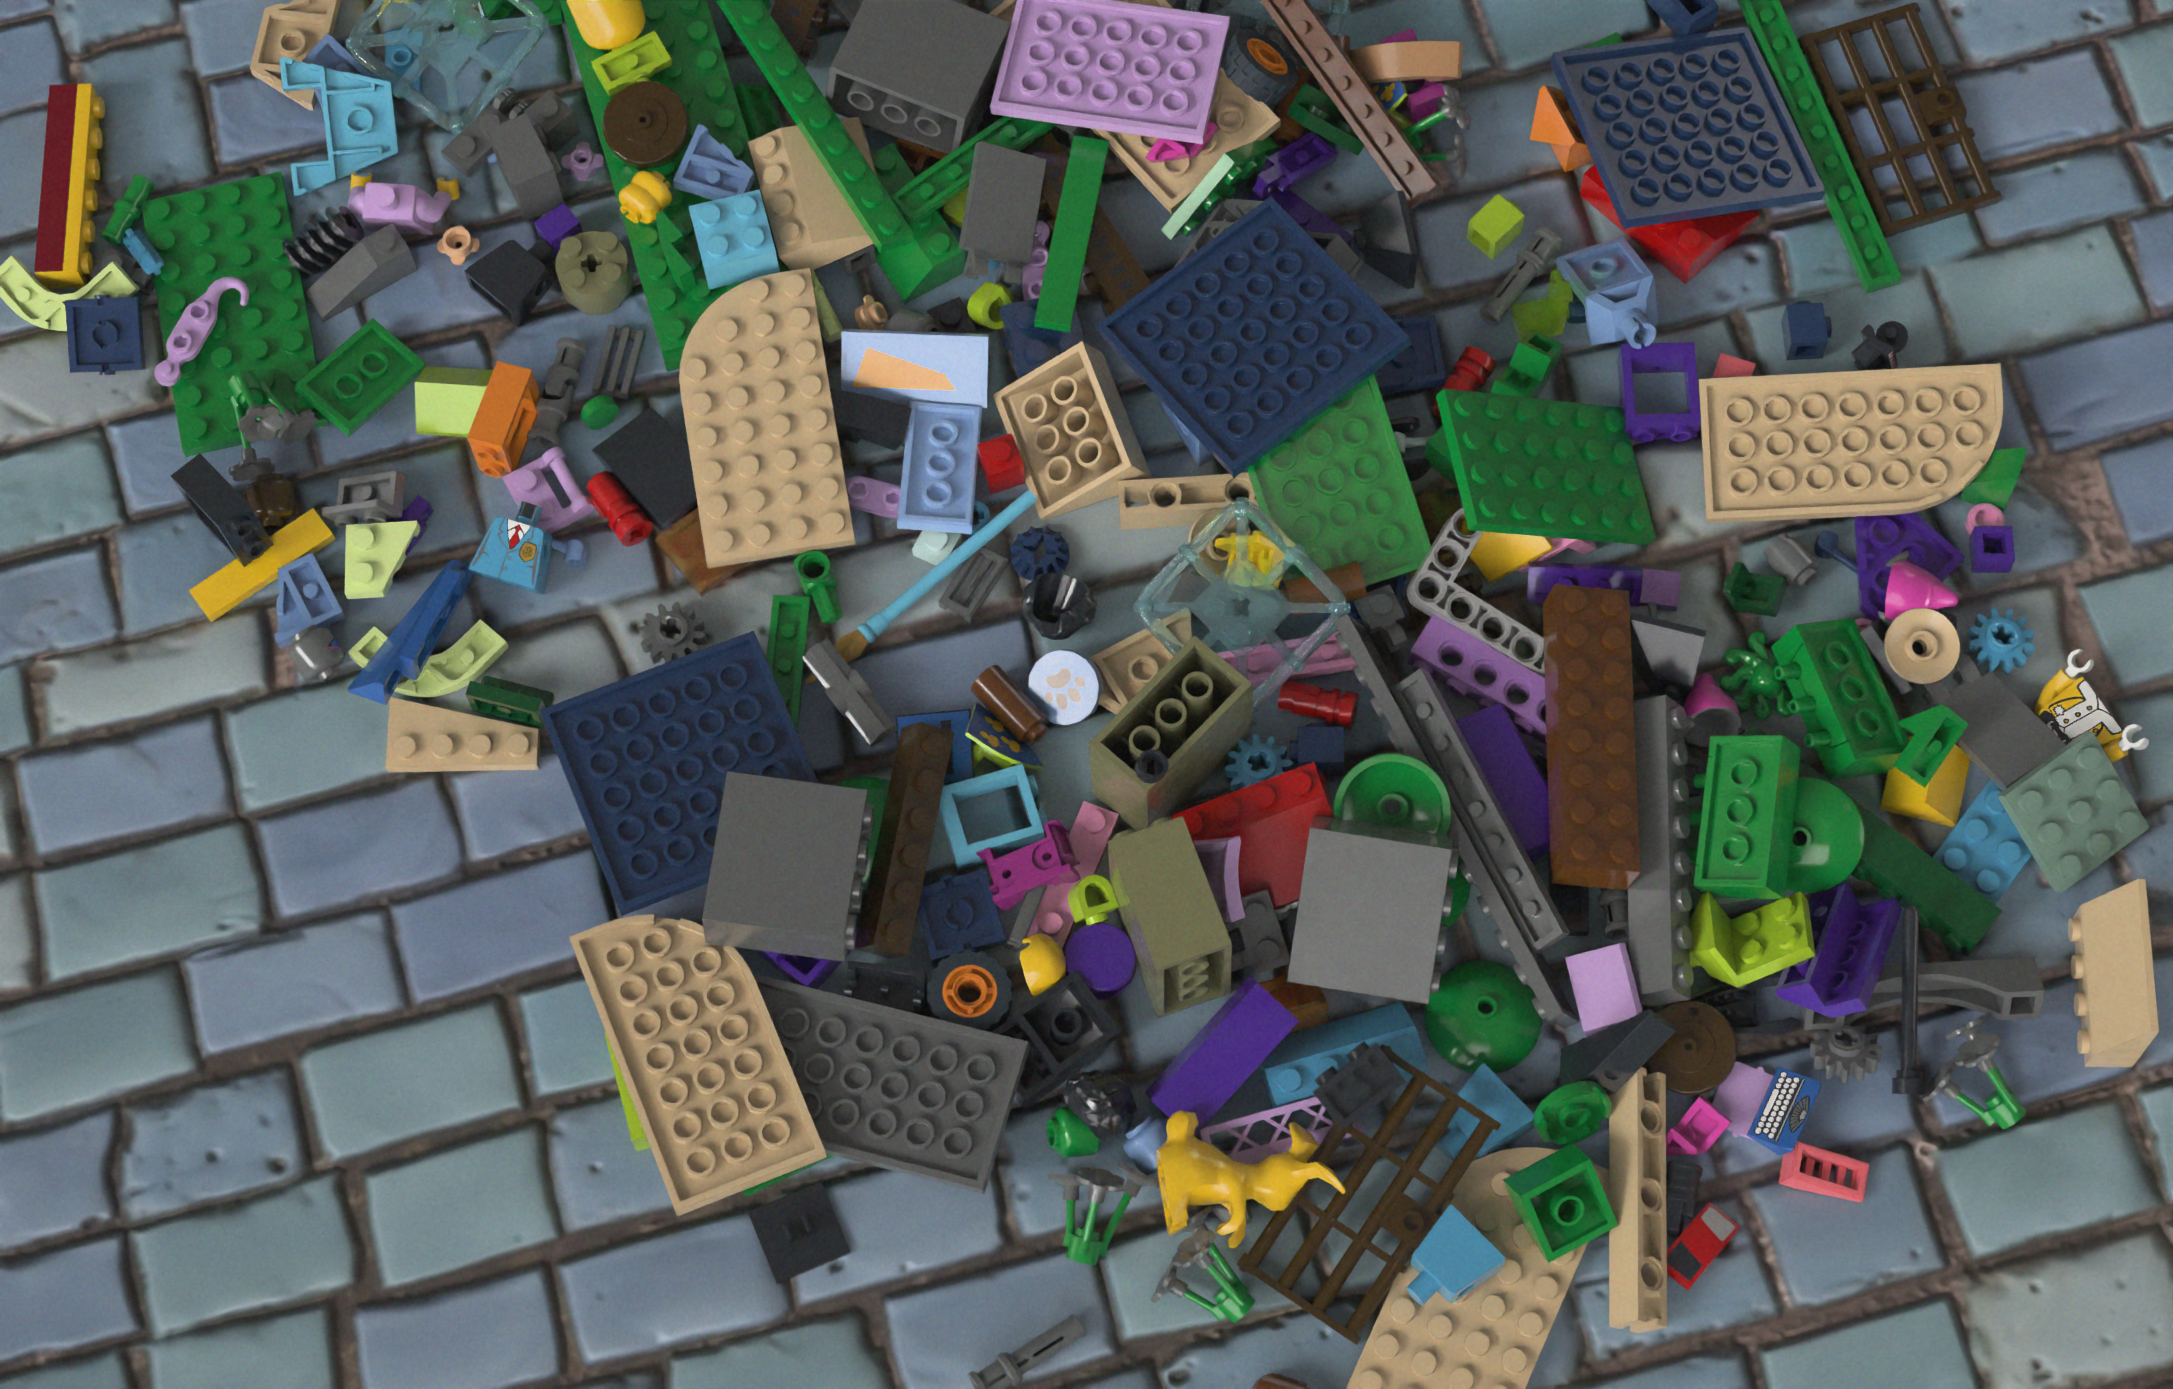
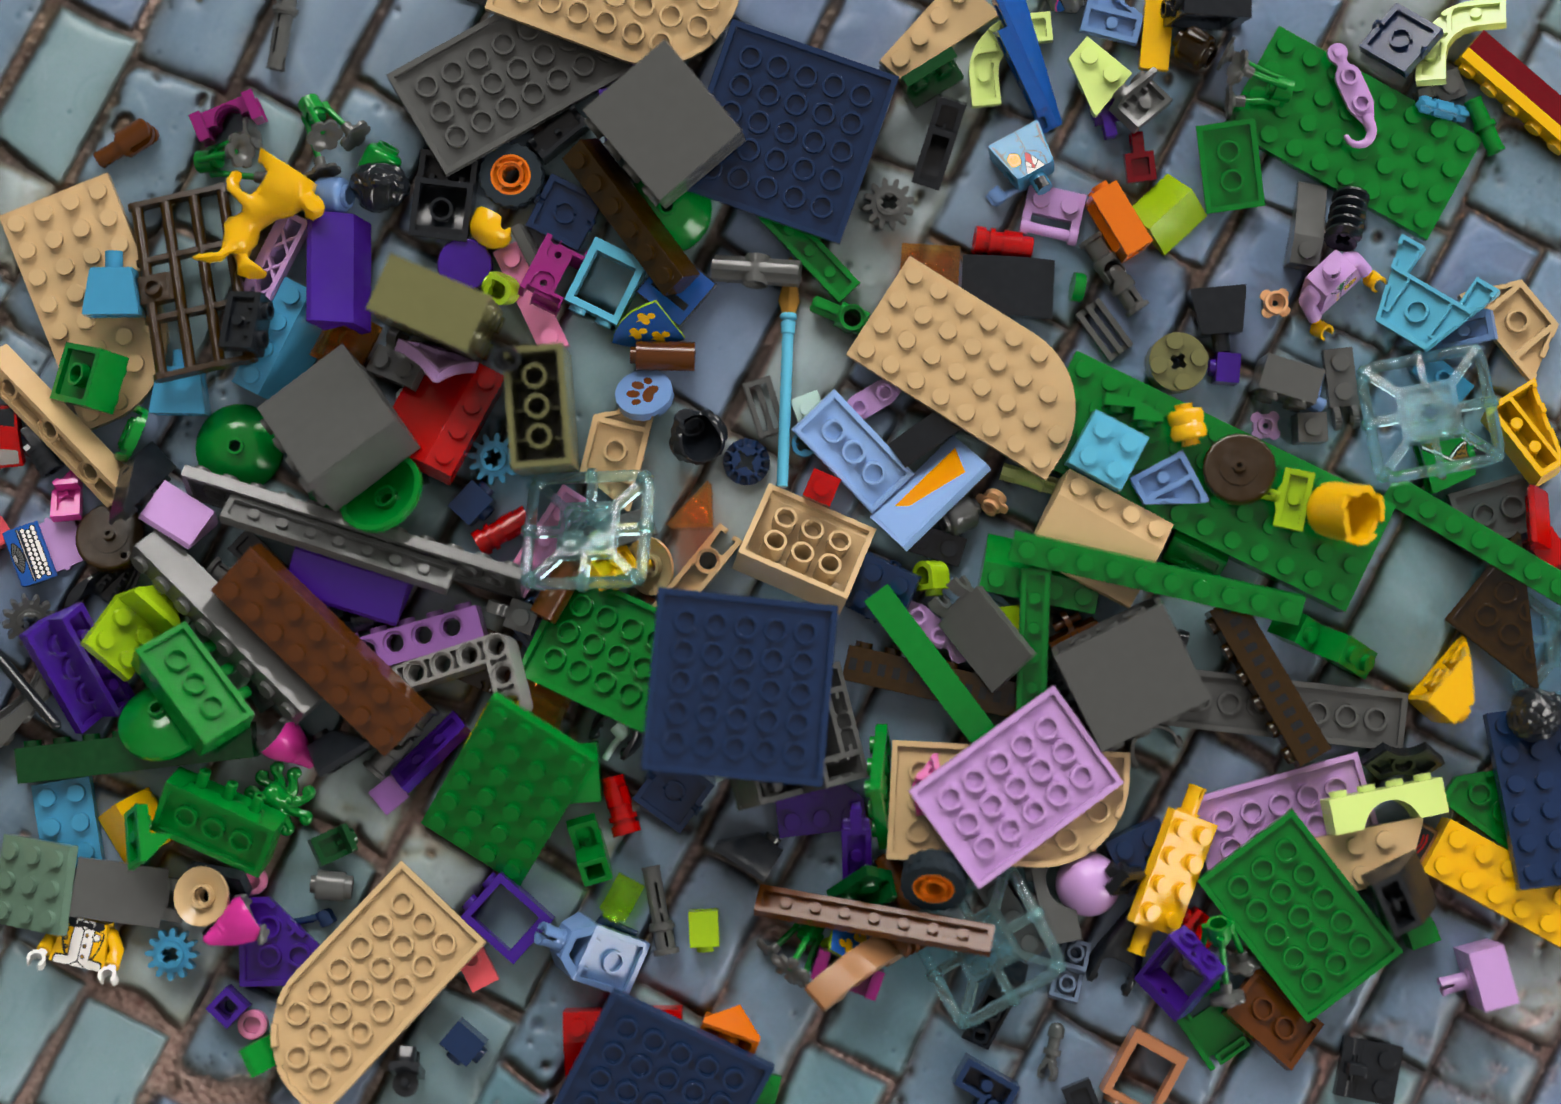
camera: 130 degrees right, 20 degrees up
none -> magenta piece [188,88,268,148]
none -> clear orange slope [667,481,715,531]
none -> black slope [911,94,967,191]
none -> dark red plate [1123,131,1157,184]

